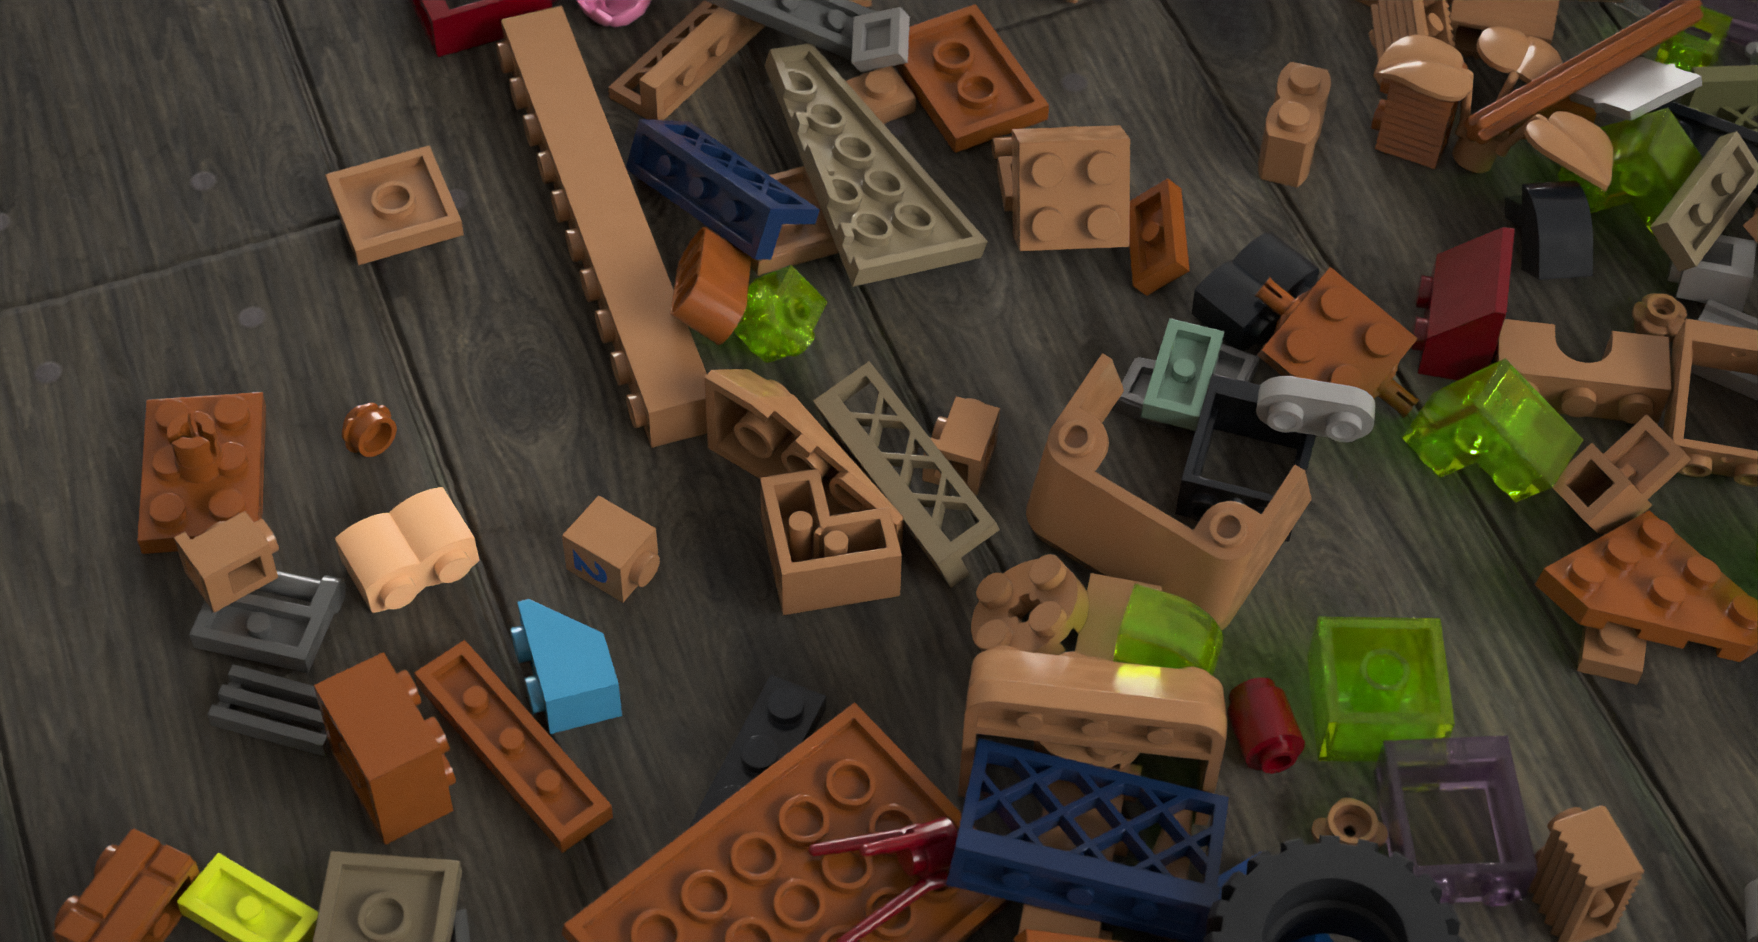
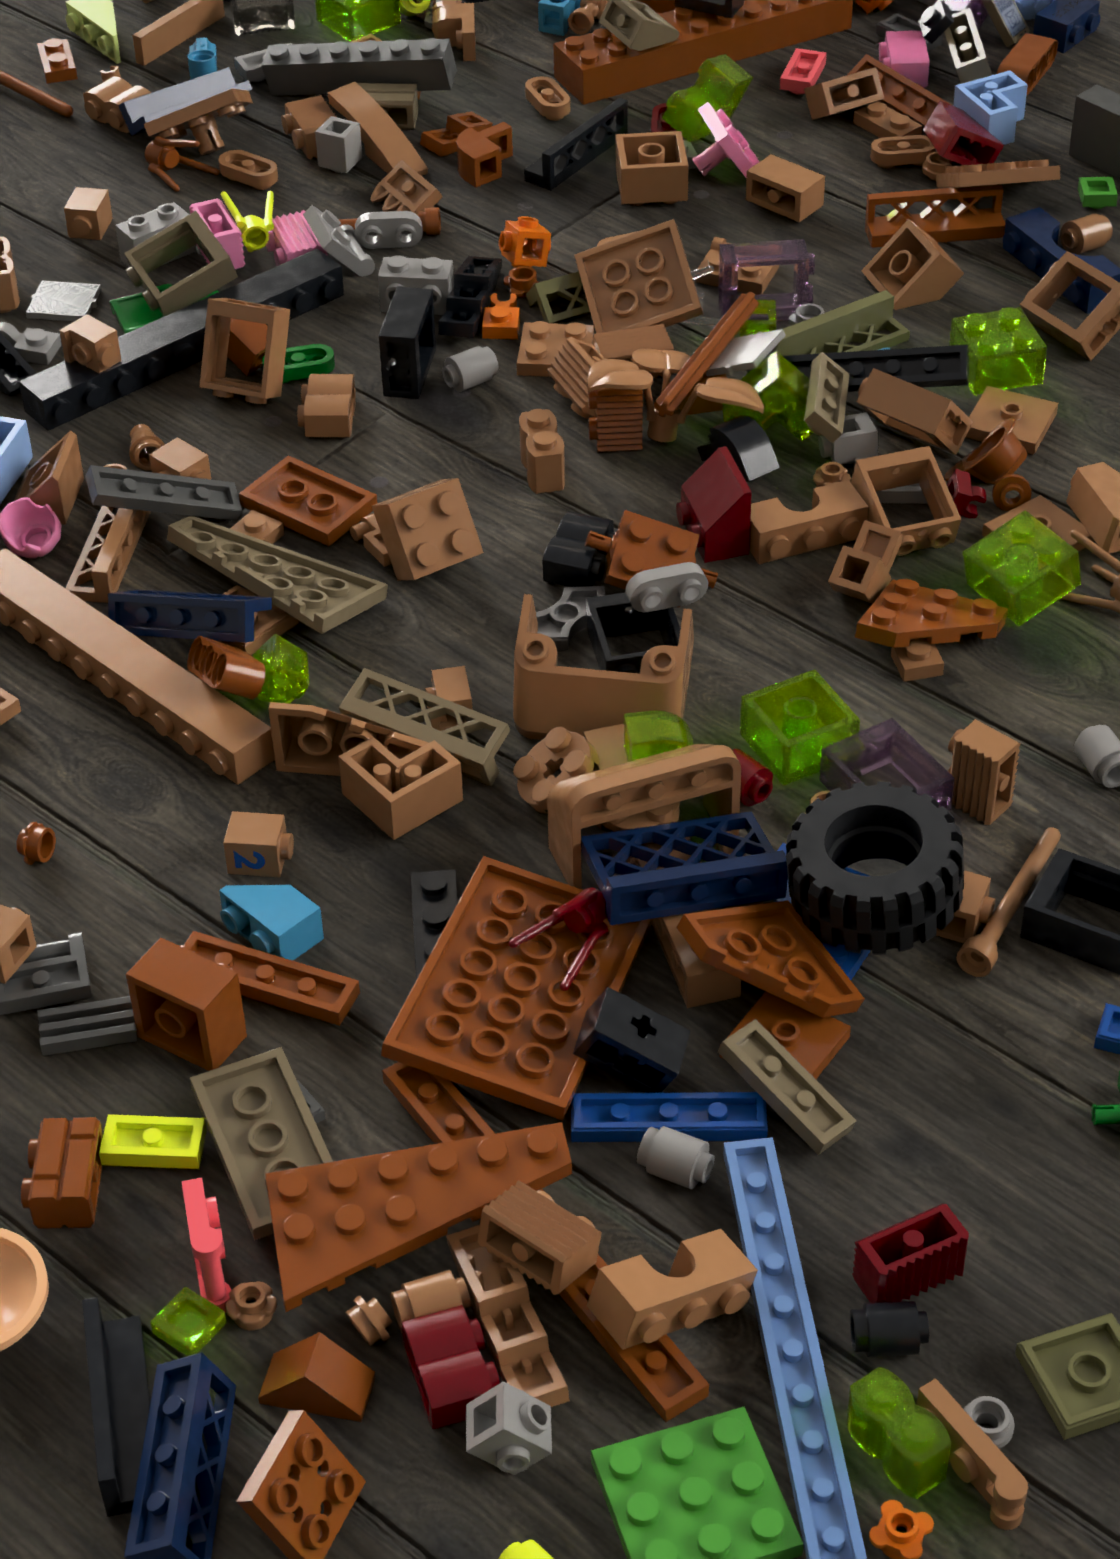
camera: 25 degrees left, 10 degrees down
light nougat brick [335,487,480,613] -> none
light grey plate [851,7,910,72] -> none
dark orange plate [1129,178,1190,296] -> none
sand green plate [1141,318,1225,431] -> none
clear neon green brick [1402,358,1583,502] -> none

